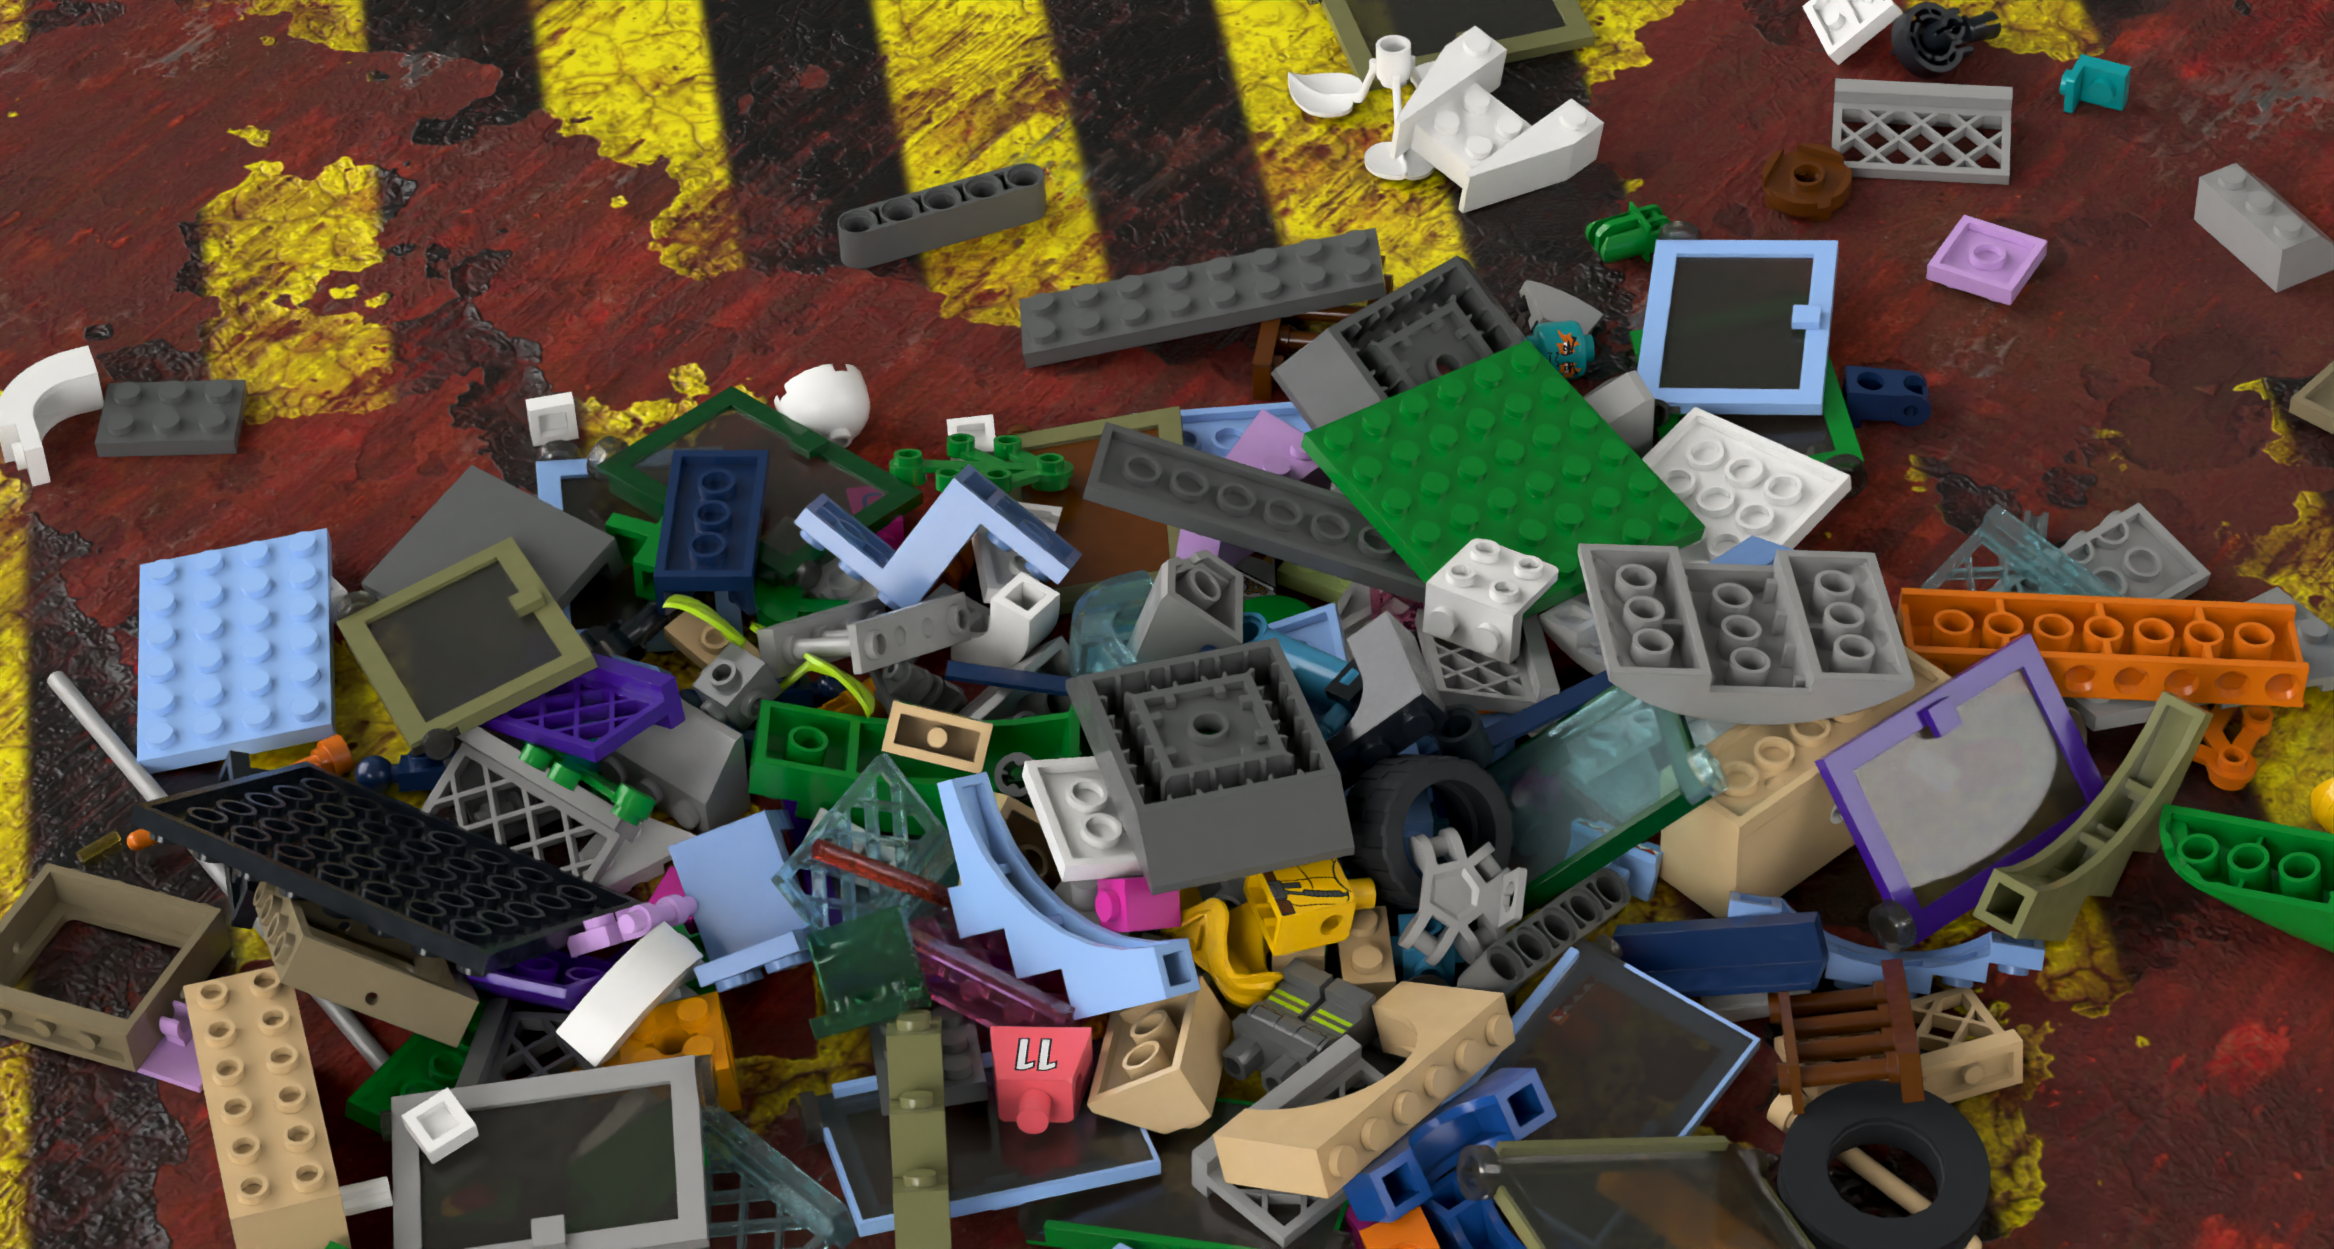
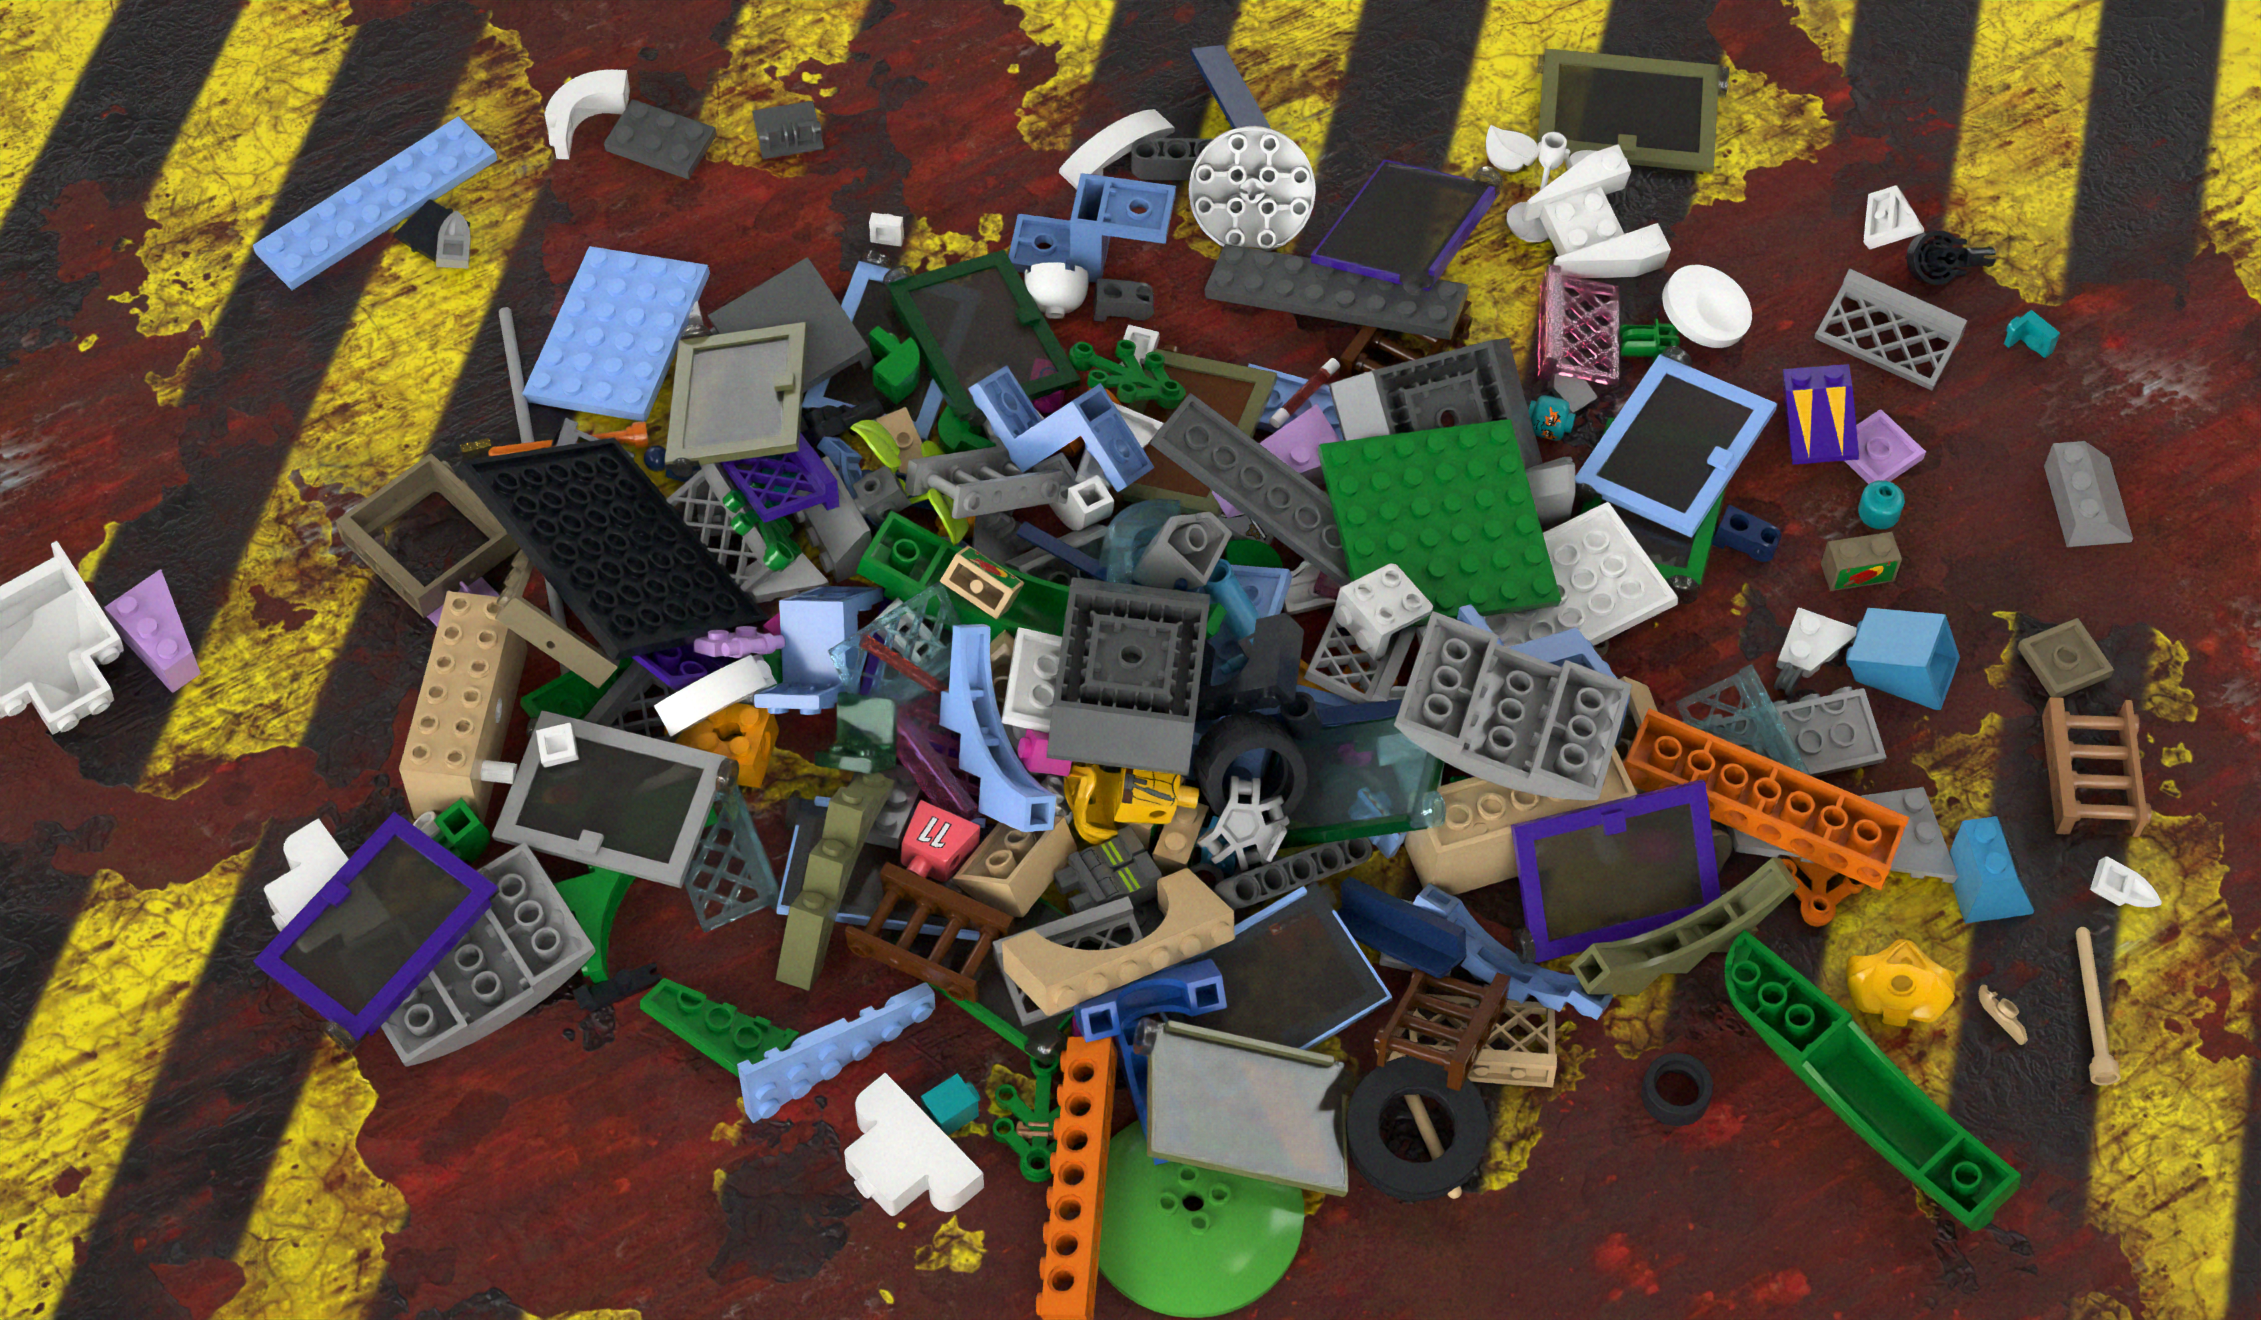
camera: 20 degrees right, 15 degrees up
dark blue plate [653,450,770,615] -> none
dark grey bush [994,752,1034,802] -> none
reddish brown plate [1762,143,1852,222] -> none
none -> dark grey hinge [752,101,824,159]
none -> reddish brown fence [845,862,1016,1003]
none -> medium blue bracket [1008,173,1176,283]
none -> white slope [1059,109,1175,190]
none -> dark grey leg [1093,278,1154,321]
none -> white bracket [1189,126,1316,251]
none -> dark blue panel [1190,45,1271,129]
none -> clear red bar [1269,358,1340,428]
none -> clear smoke door [1311,159,1503,294]
none -> clear pink fence [1538,264,1619,386]
none -> black tyre [1641,1052,1714,1127]
none -> white piece [1662,265,1752,348]
none -> white wing [1776,607,1857,678]
none -> dark purple slope [1783,364,1859,465]
none -> dark tan brick [1821,532,1902,591]
none -> dark azure slope [1846,608,1960,710]
none -> teal head [1858,480,1905,529]

